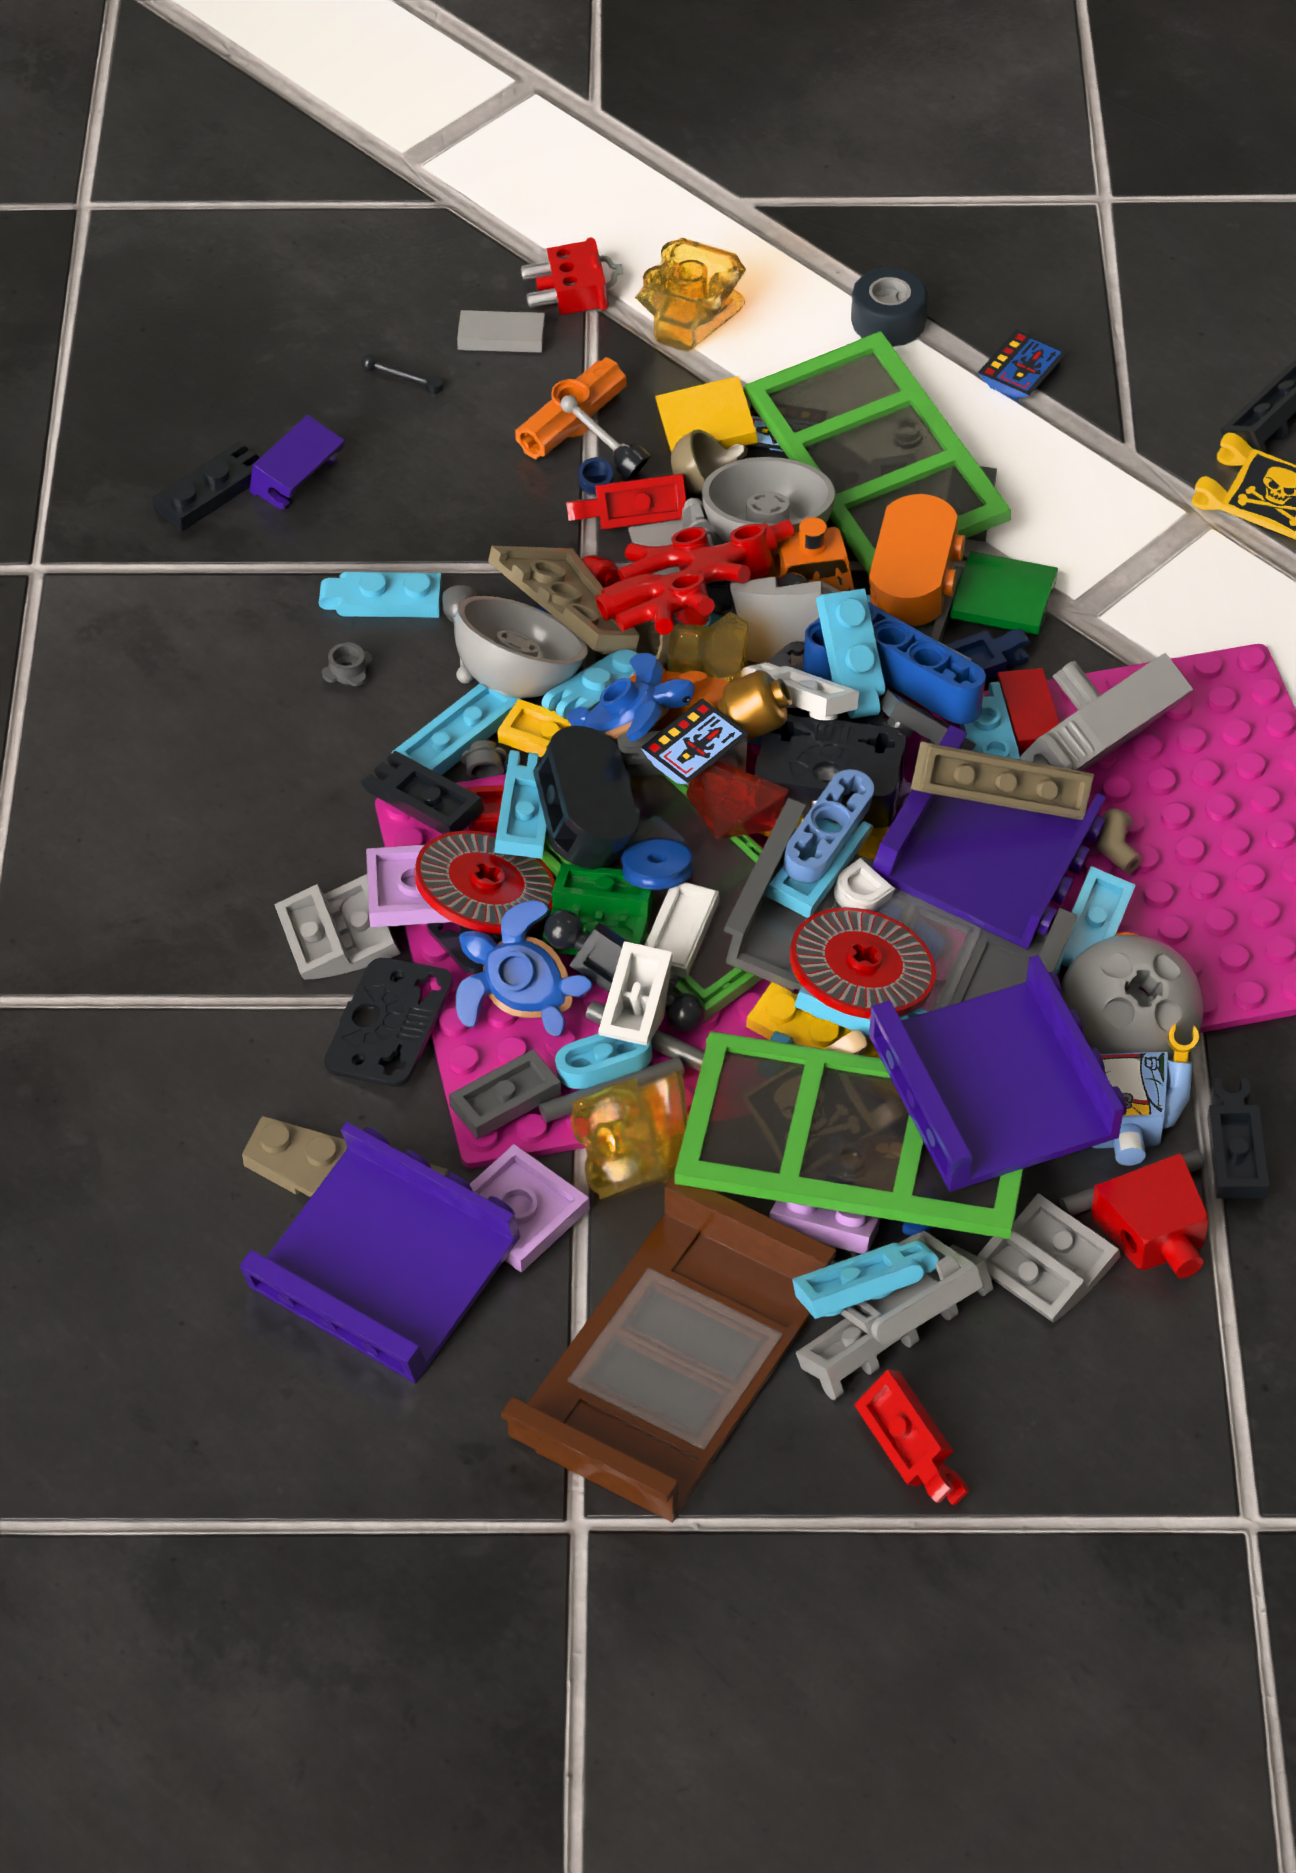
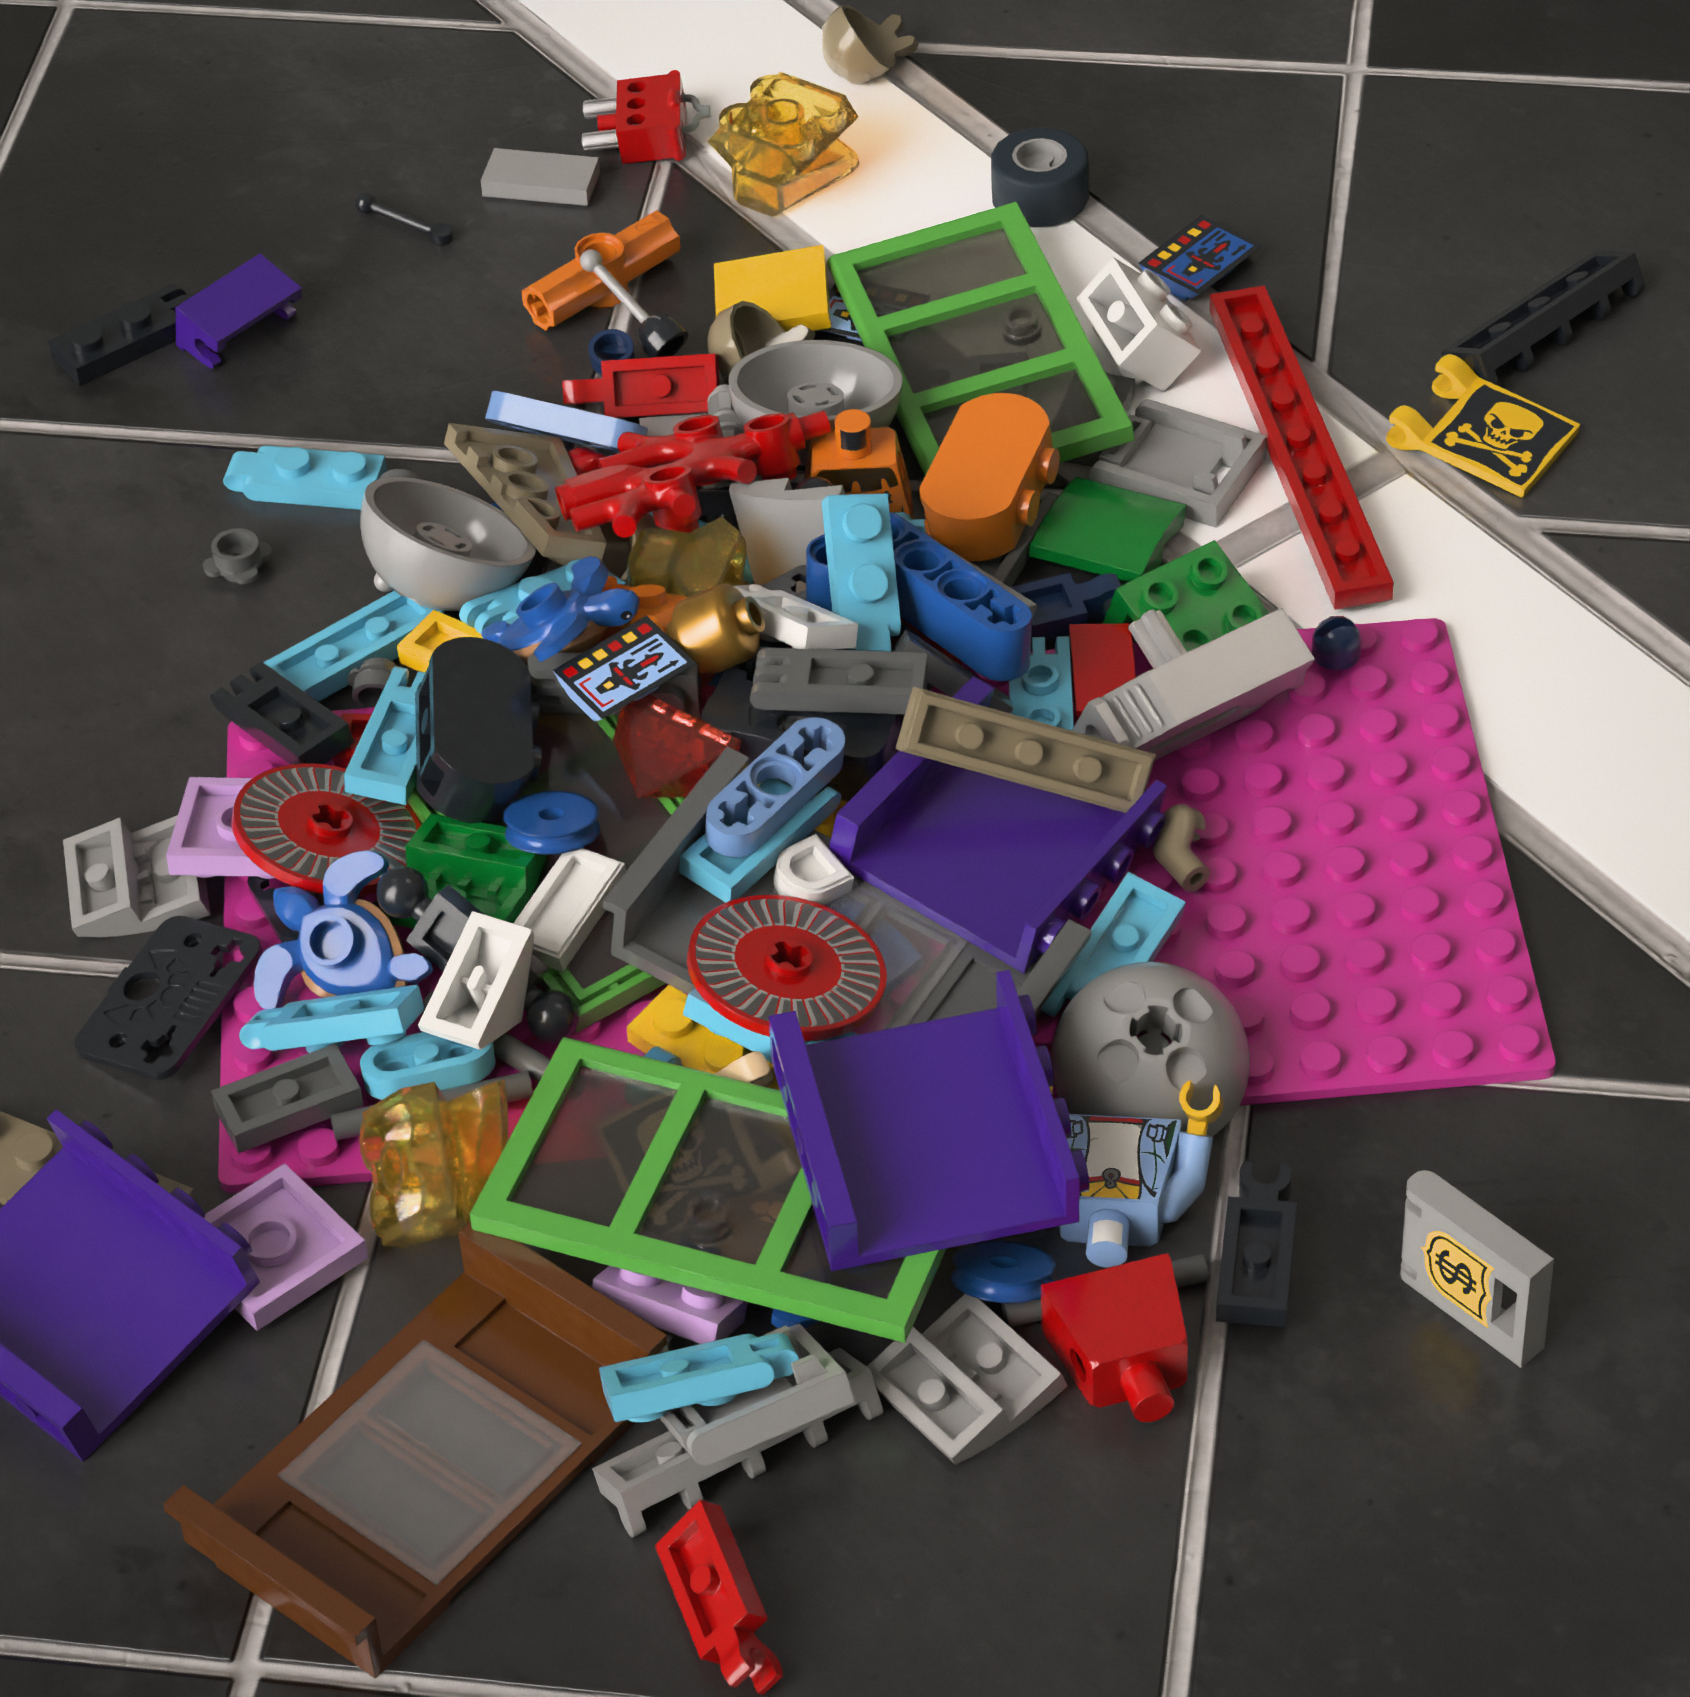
camera: 10 degrees right, 5 degrees down
none -> medium azure hinge [239,985,425,1053]
none -> beam [485,391,648,453]
none -> dark grey hinge [750,648,928,715]
none -> dark tan piece [822,4,919,84]
none -> blue piece [951,1240,1056,1303]
none -> white brick [1076,257,1202,392]
none -> light grey container [1089,399,1267,528]
none -> green bracket [1103,540,1269,652]
none -> red plate [1210,285,1394,610]
none -> dark blue hinge [1312,616,1362,670]

